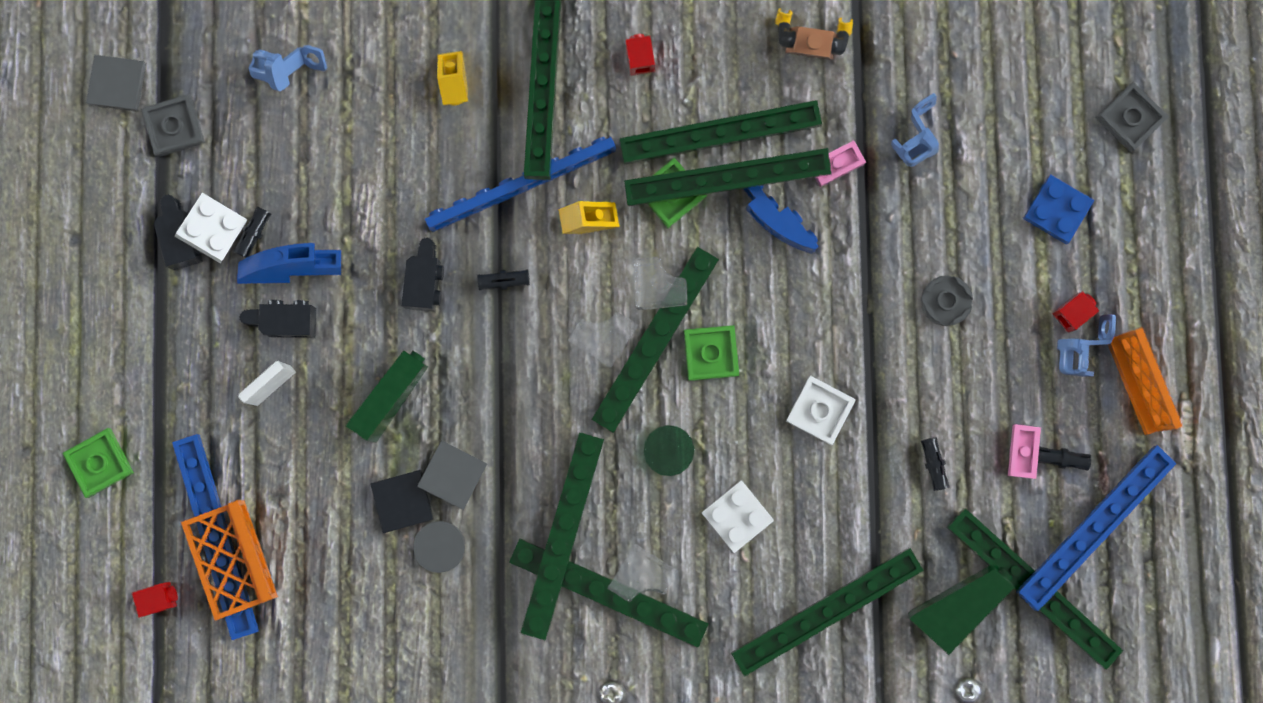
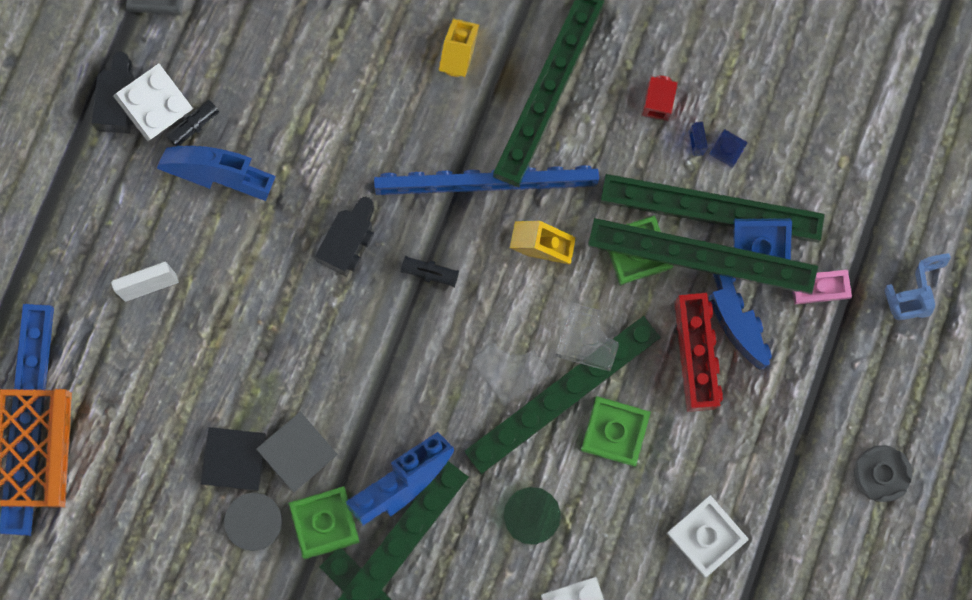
camera: 10 degrees right, 5 degrees down
black hinge [239,300,316,338] -> none
dark green slope [346,350,428,443] -> none
torso [775,8,853,60] -> none
none -> bright green tile [289,486,360,559]
none -> blue slope [346,432,454,525]
none -> red brick [674,293,723,412]
none -> clear blue tile [689,121,708,157]
none -> clear blue plate [709,129,748,168]
none -> blue plate [733,219,792,260]

